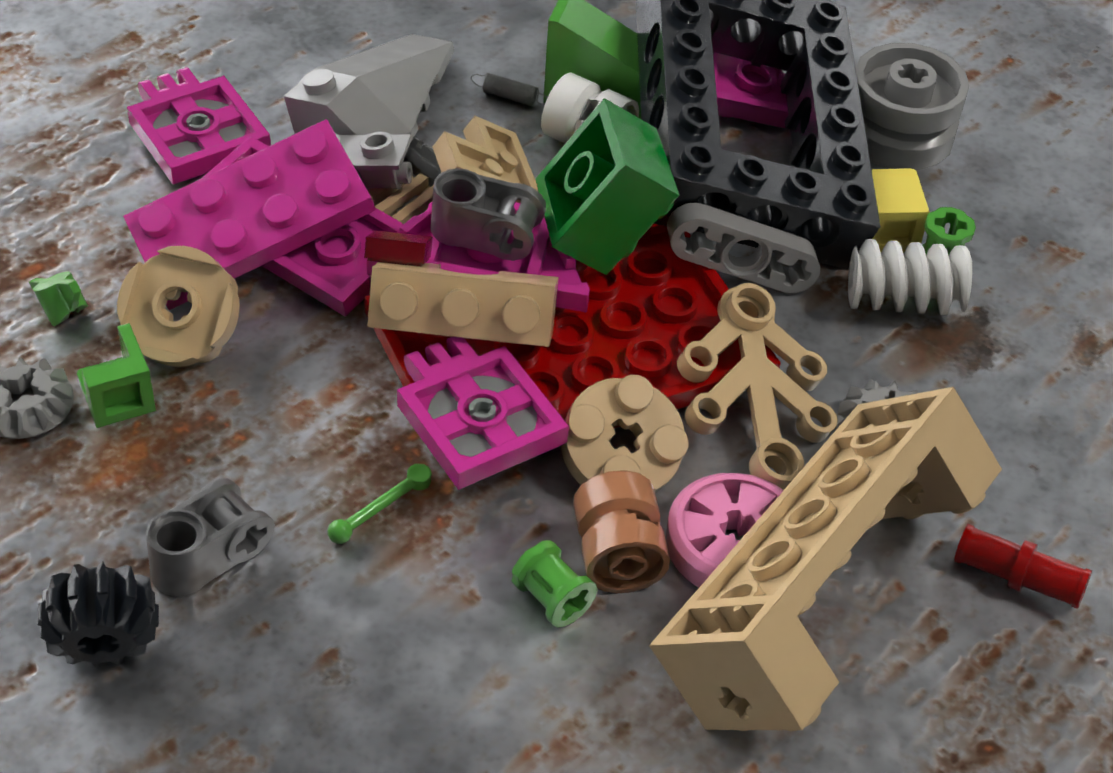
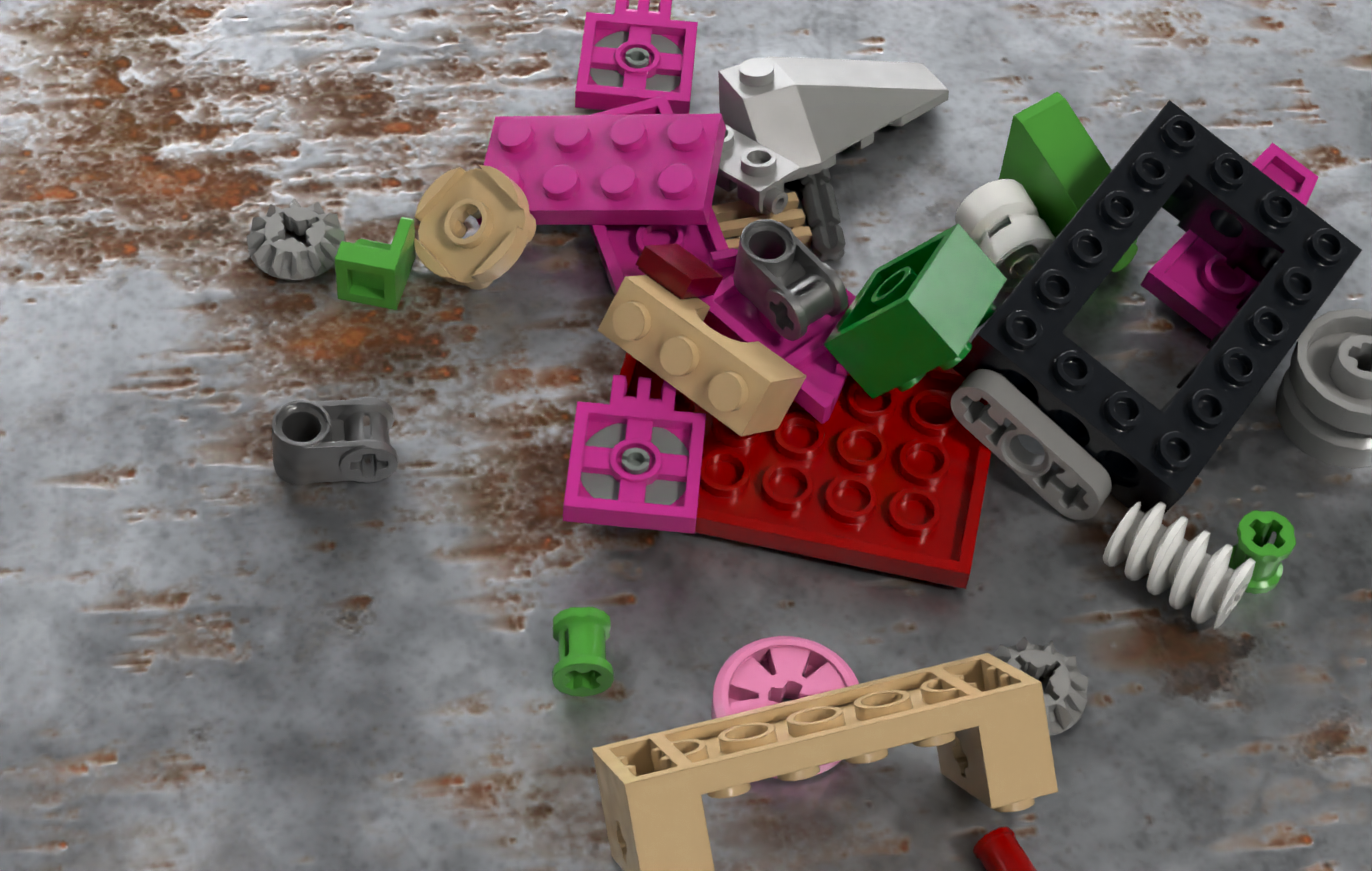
camera: 35 degrees right, 5 degrees up
bright green piece [29,271,88,326] -> none
black gear [38,561,159,668] -> none
bright green hinge [327,463,432,544] -> none
tan plate [432,115,539,203] -> none
light grey piece [471,73,548,106] -> none
tan plate [561,375,689,493] -> none
nougat wheel [573,470,670,594] -> none
tan plant [677,283,838,490] -> none
light yellow panel [872,168,930,253] -> none

